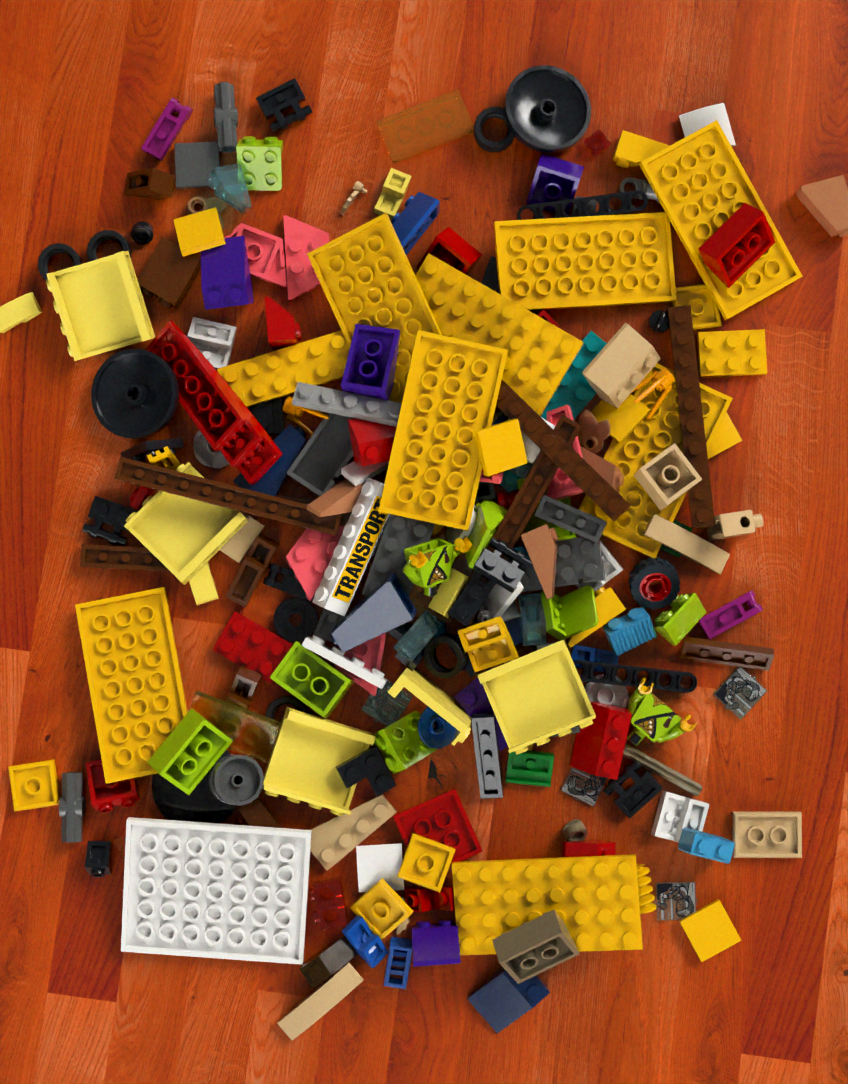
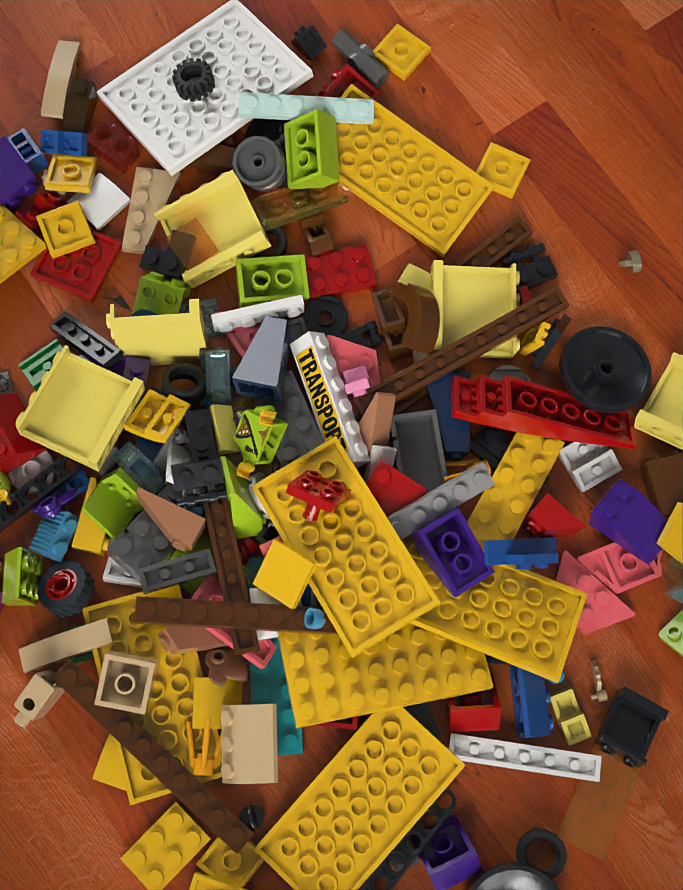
camera: 135 degrees right, 10 degrees down
none -> dark purple plate [33,487,78,518]
none -> clear orange piece [165,218,219,271]
none -> black tyre [172,58,215,102]
none -> light aqua plate [239,92,374,125]
none -> red plate [285,470,351,522]
none -> dark azure hinge [304,608,326,629]
none -> bright pink bracket [343,366,372,397]
none -> reddish brown arch [390,283,440,354]
none -> white plate [449,733,602,782]
none -> yellow tile [476,142,531,199]
none -> blue bracket [484,538,558,570]
none -> black panel [594,686,669,768]
none -> dark tan tile [618,250,642,274]

